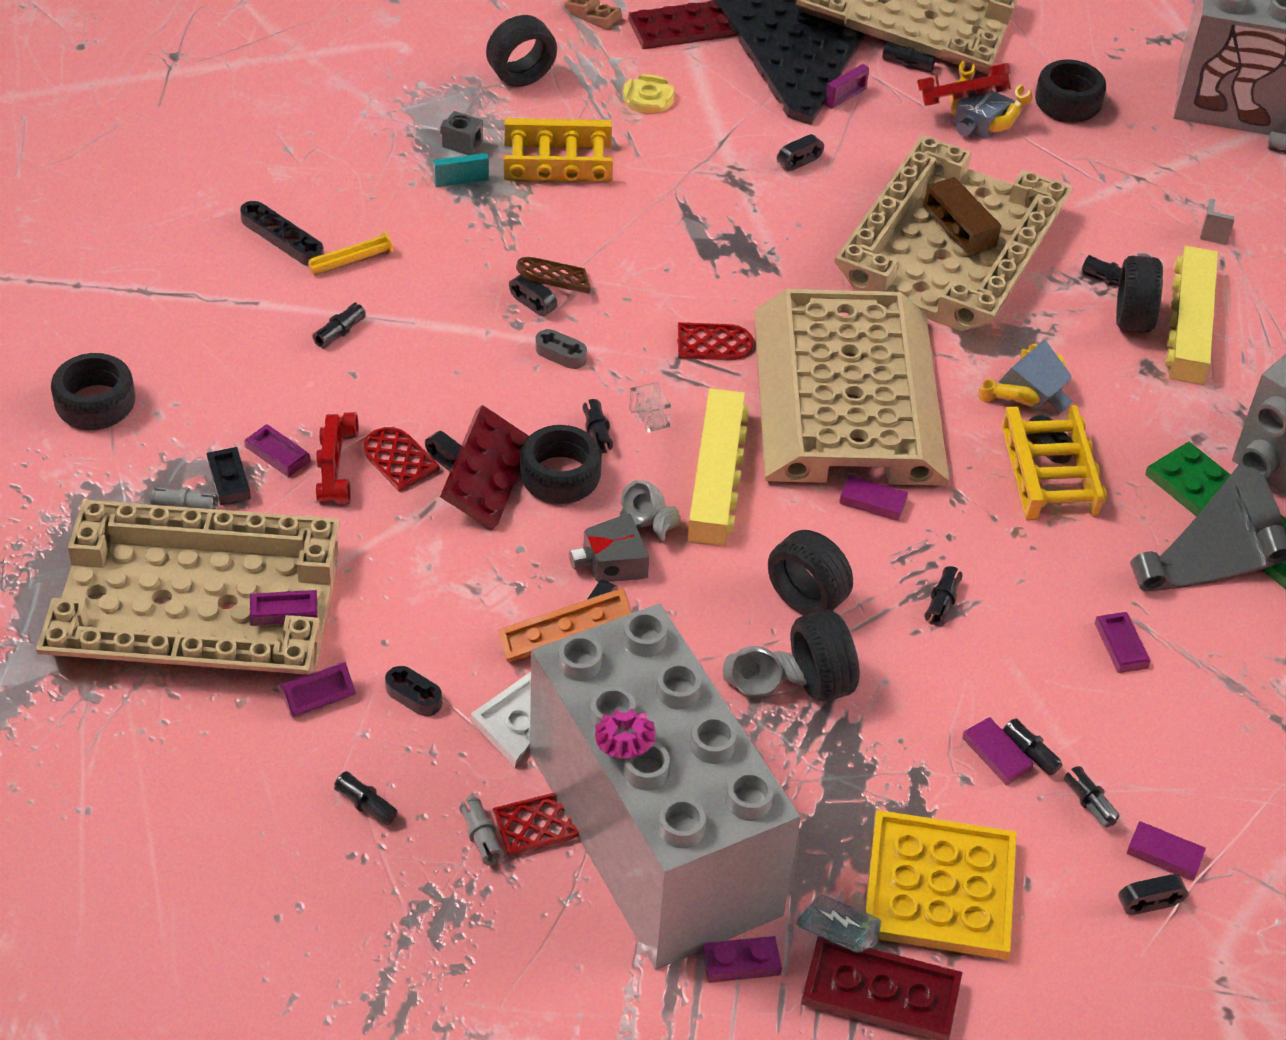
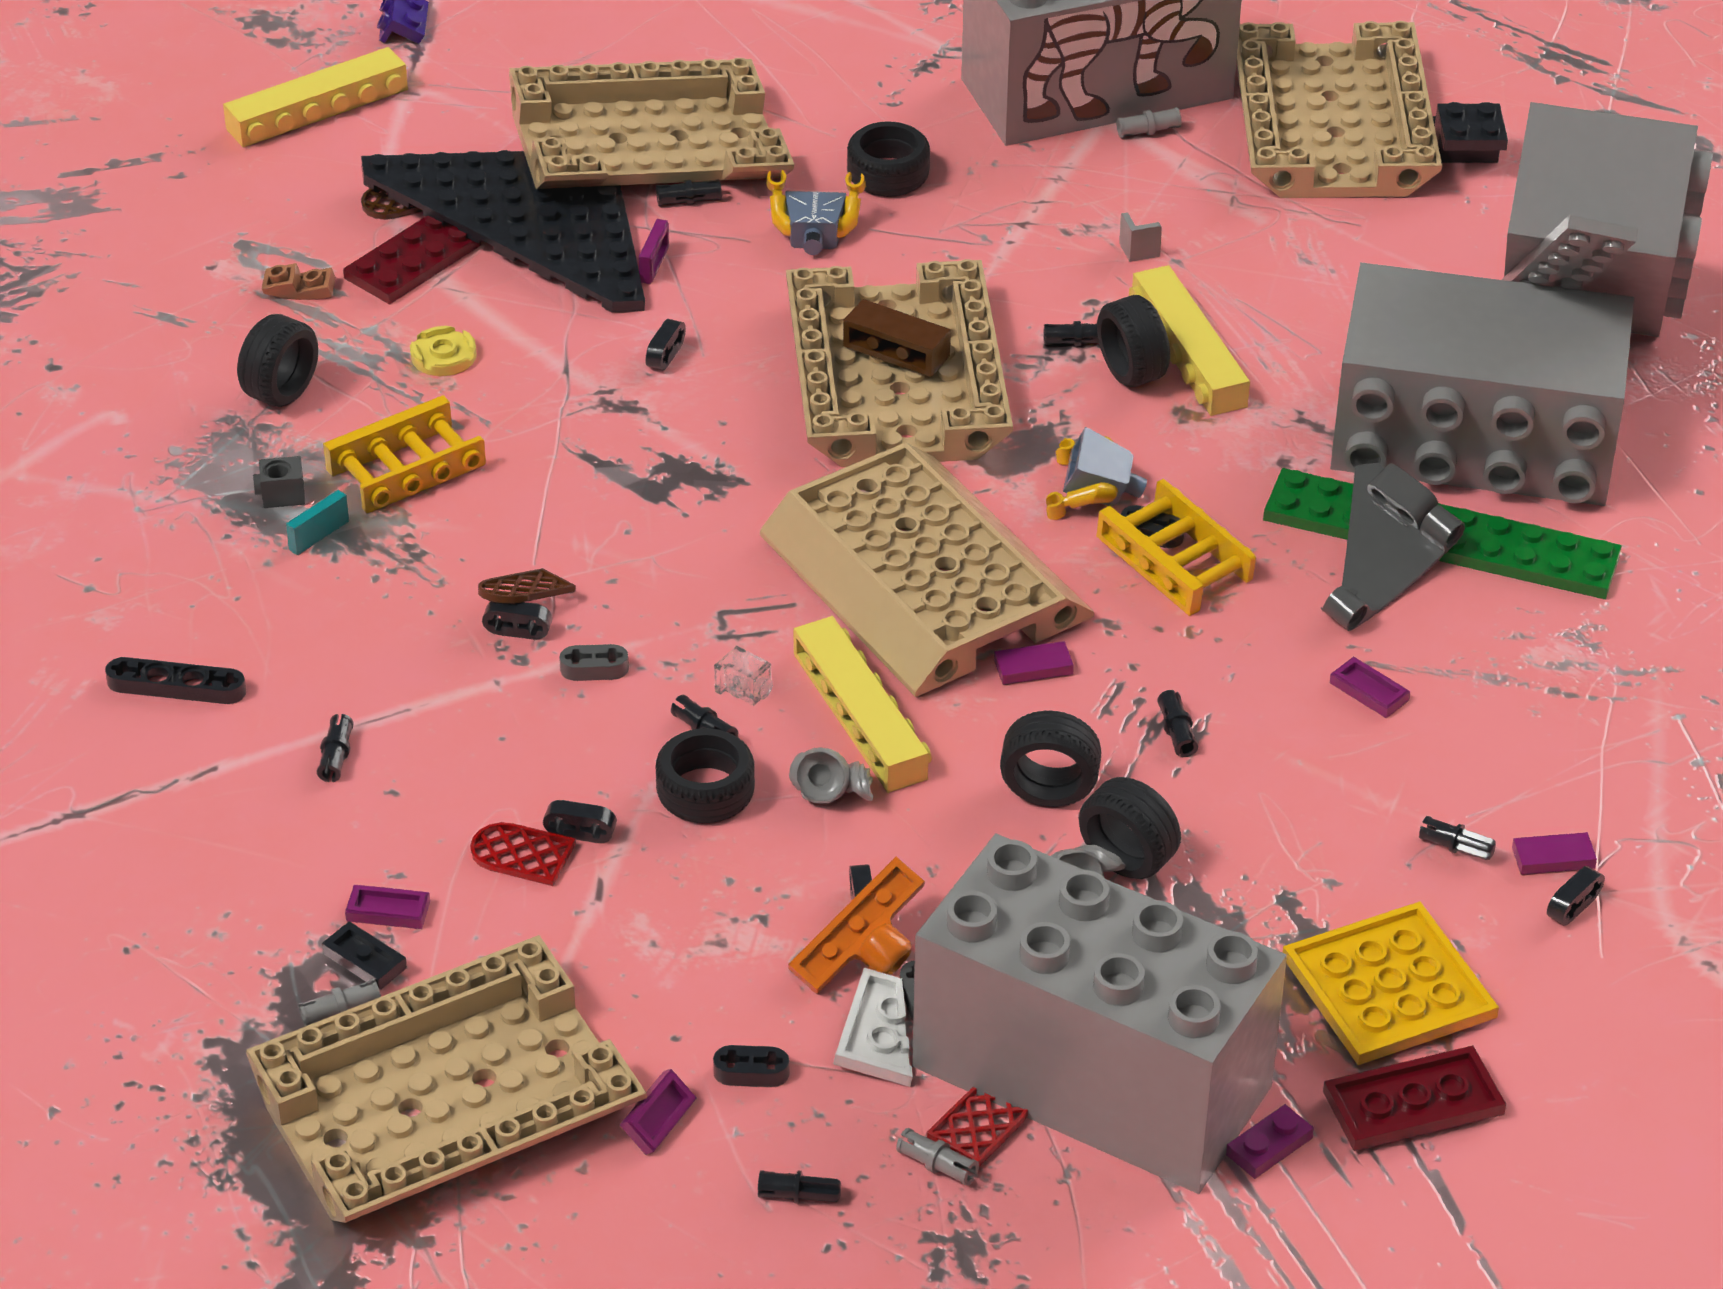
camera: 30 degrees left, 5 degrees down
black tyre [51,353,136,430] -> none
magenta tile [250,590,318,626] -> none
yellow axle [308,231,393,275] -> none
red plate [316,412,359,504] -> none
dark red plate [440,405,529,531] -> none
dark grey torso [569,513,649,582] -> none
dark pink gear [595,708,656,758] -> none
red window [677,322,754,360] -> none
clear light blue slope [796,895,881,953] -> none
red plate [917,63,1011,106] -> none
magenta tile [962,717,1034,785] -> none
black axle [1003,718,1062,775] -> none

